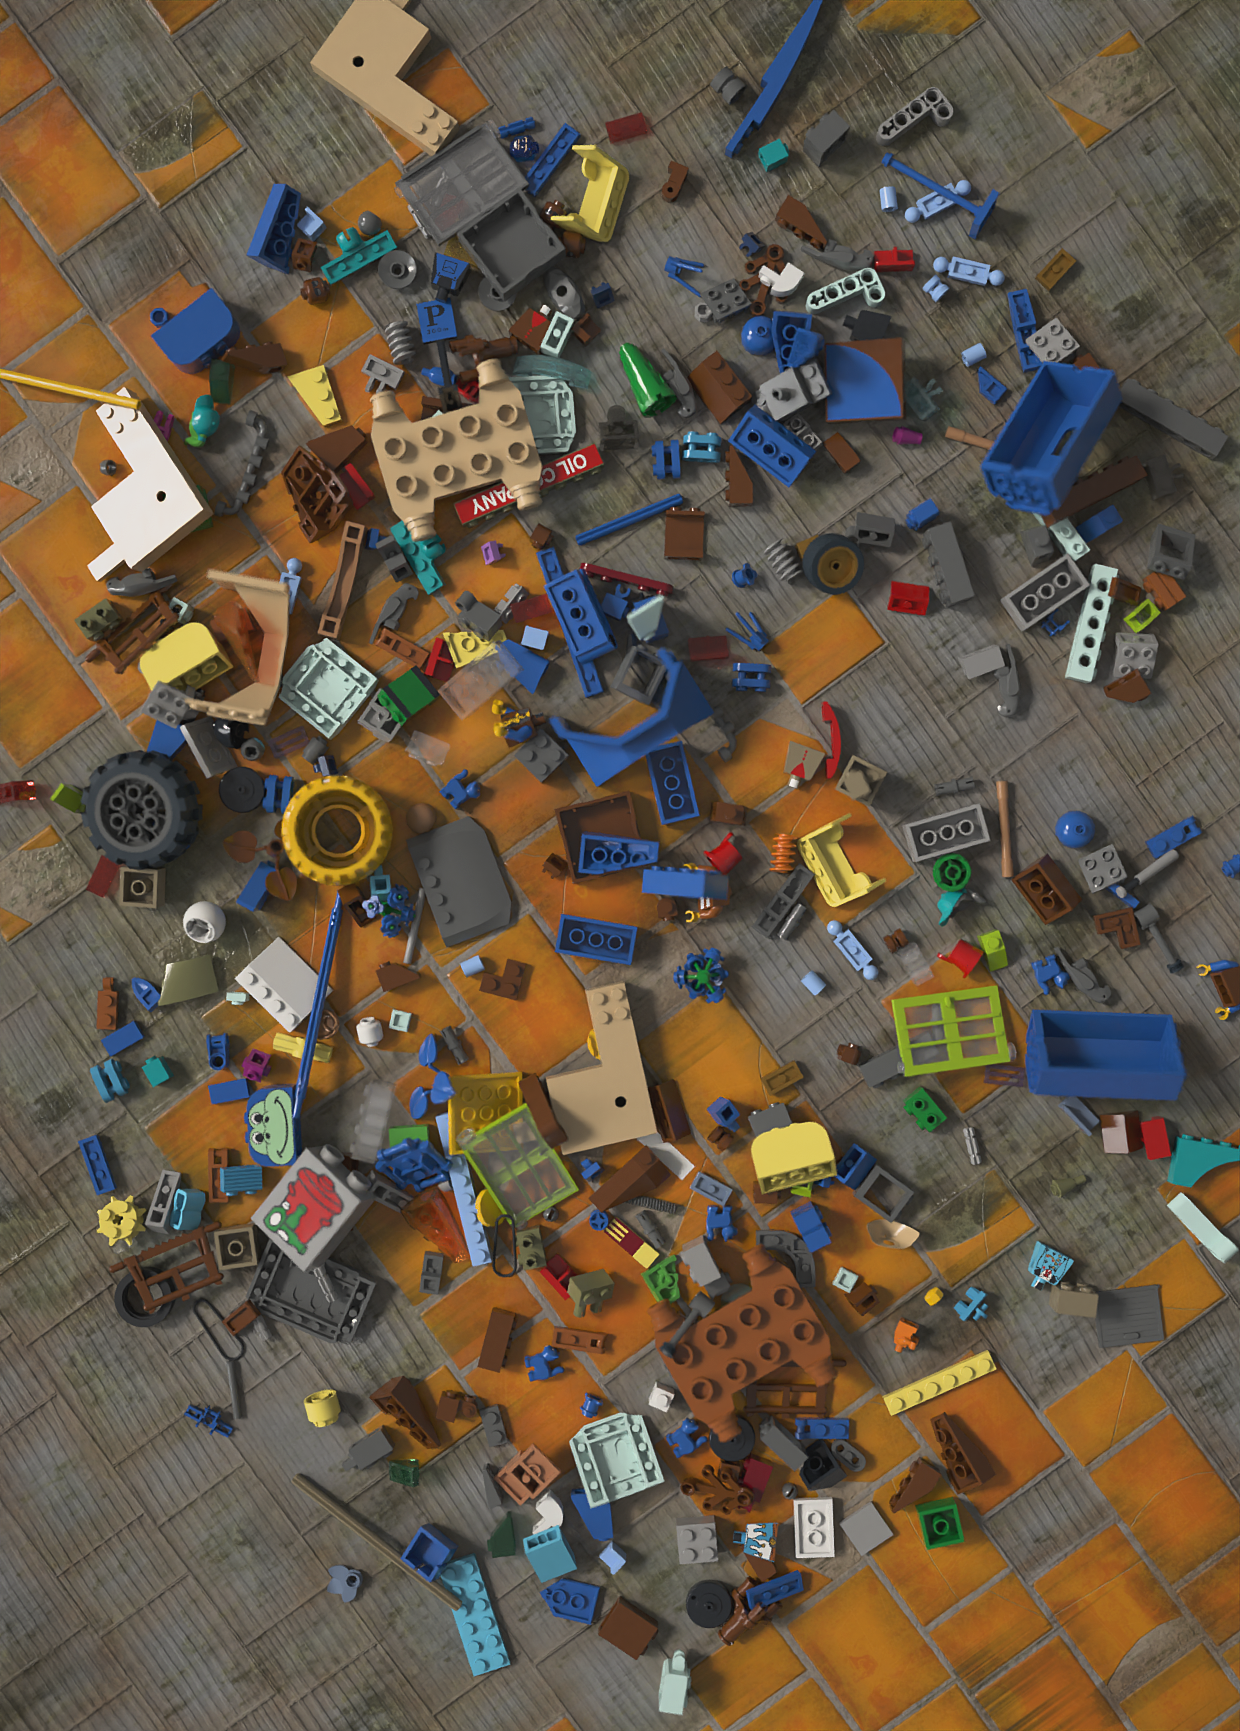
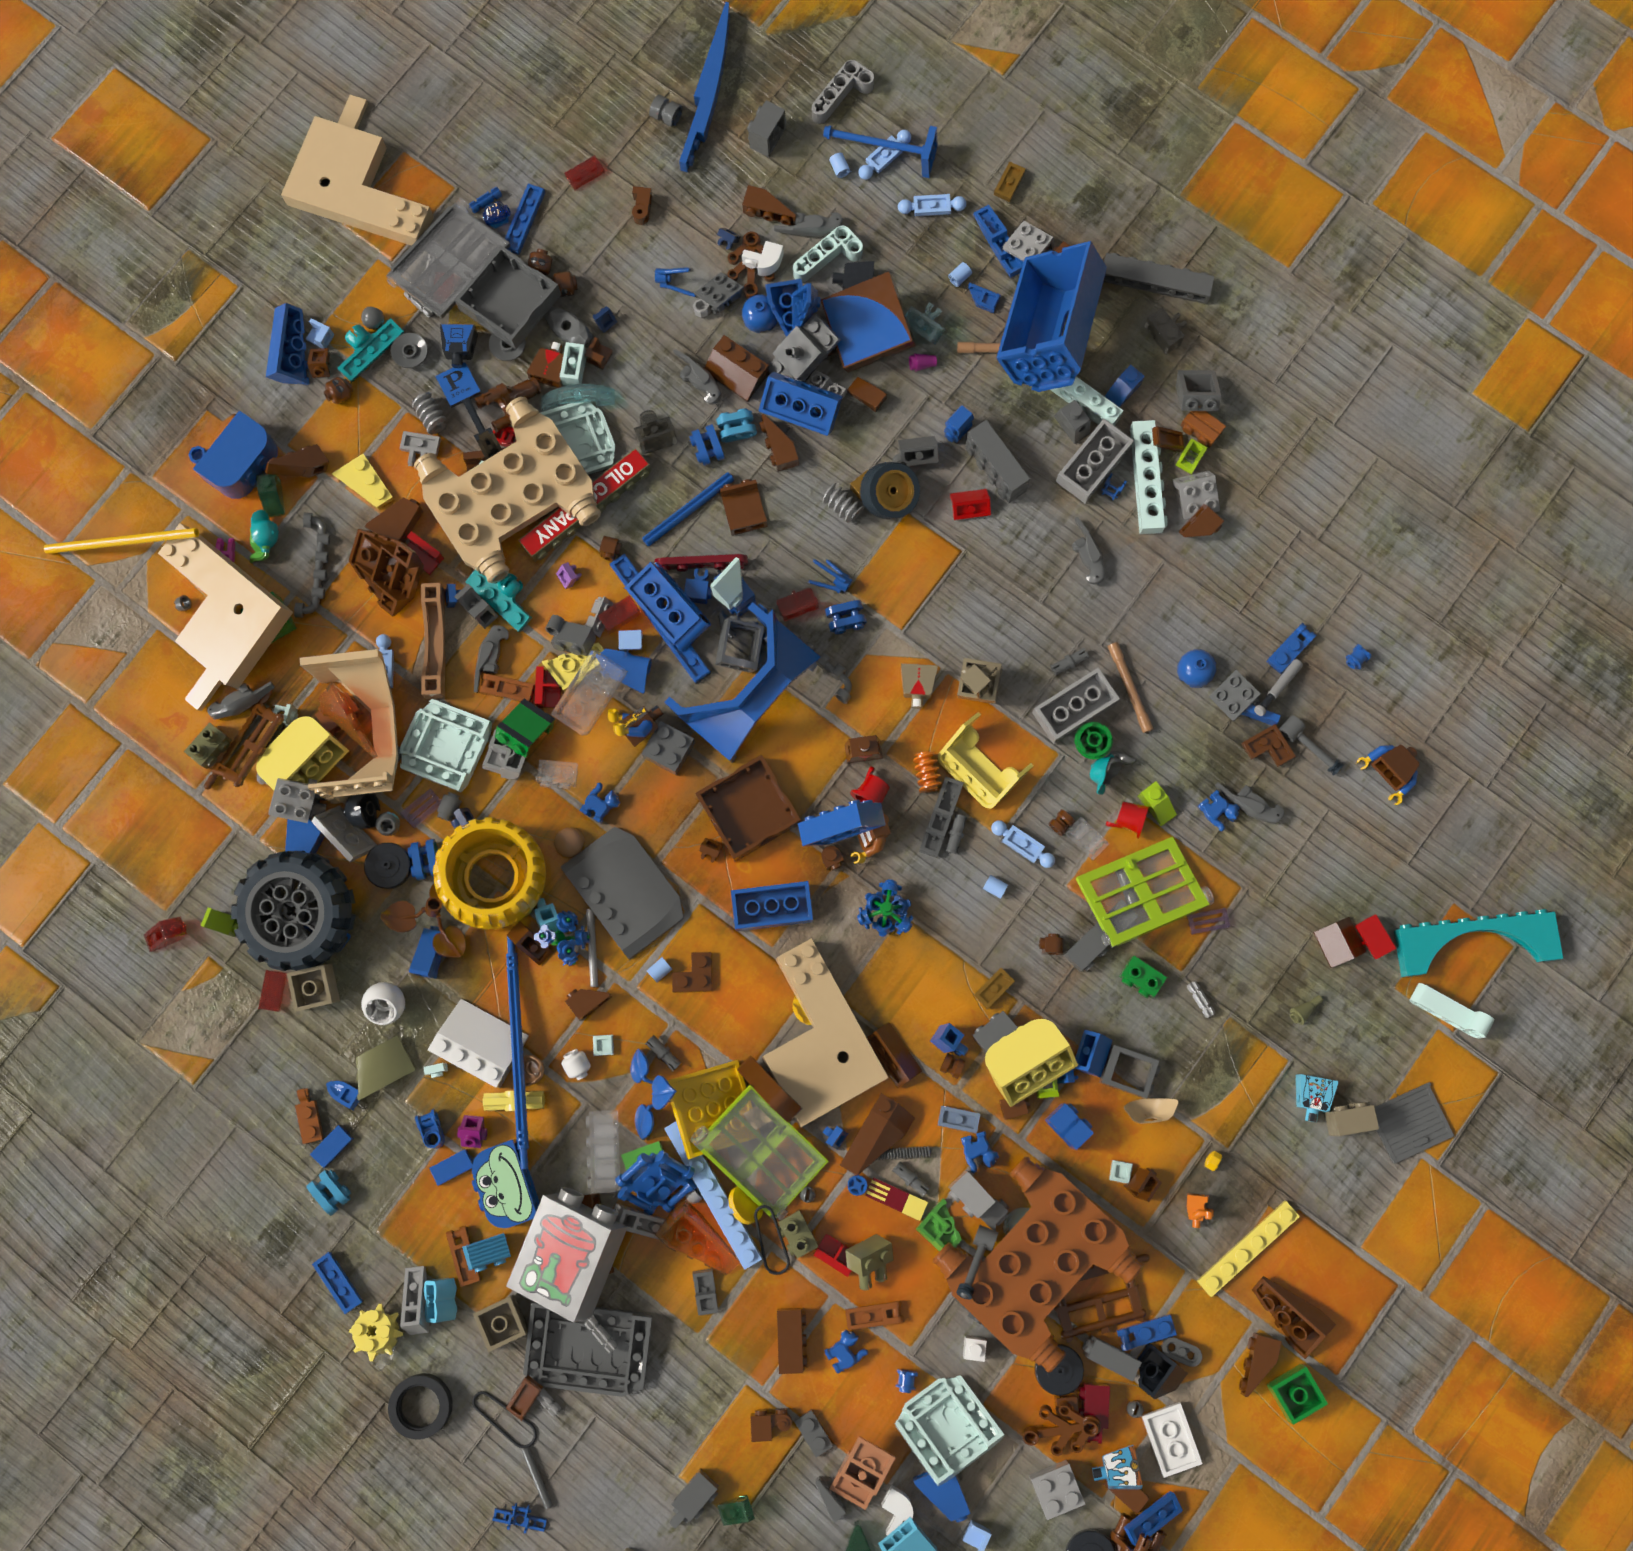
camera: 15 degrees left, 10 degrees down
reddish brown piece [109,1221,224,1314] -> none
teal brick [142,1055,174,1087] -> none
light yellow piece [304,1390,341,1427] -> none
reddish brown wedge [369,1376,441,1449] -> none
blue plant [421,367,457,387] -> none
light yellow windscreen [551,145,629,242] -> none
blue wedge [578,831,659,874] -> none
green cone [619,342,677,418] -> none
white sticker [637,1132,695,1180] -> none
blue brick [645,741,700,825] -> none
blue animal [666,1418,708,1458] -> none
blue brick [732,563,758,588] -> none
dark grey plate [756,1229,816,1288] -> none
teal brick [758,139,790,172] -> none
red slope [821,701,841,779] -> none
light grey tile [839,1501,893,1556] -> none
red panel [874,247,915,272] -> none
light blue wheel [922,275,950,302] -> none
dark azure hips [954,1286,989,1321] -> none
light grey hinge [958,644,1005,679] -> none
reddish brown slope [1011,853,1082,925] -> none
blue panel [1025,1010,1187,1100] -> none
reddish brown brick [1040,455,1147,528] -> none
sand blue panel [1058,1096,1099,1136] -> none

